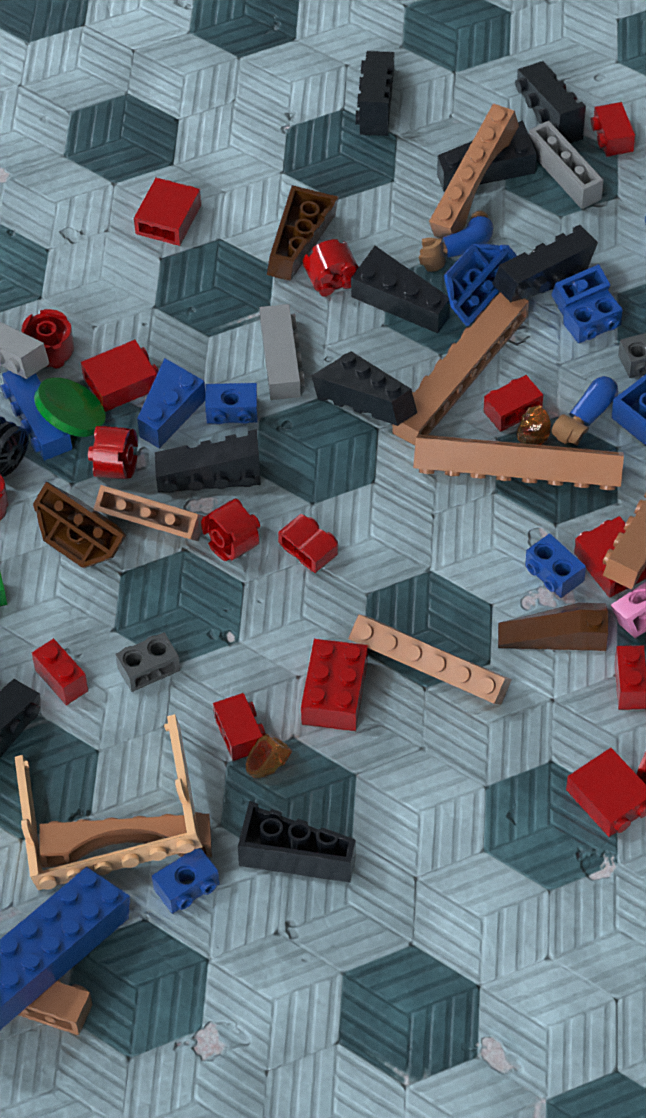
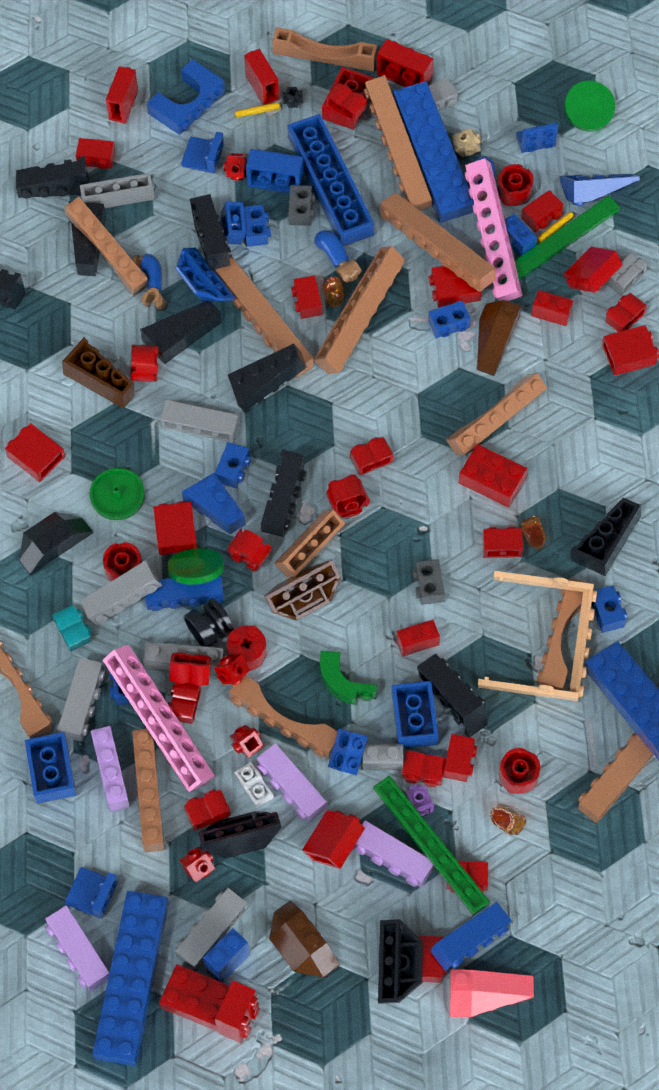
camera: 70 degrees left, 10 degrees up
none -> black wedge [19,512,93,575]
none -> green piece [89,468,145,520]

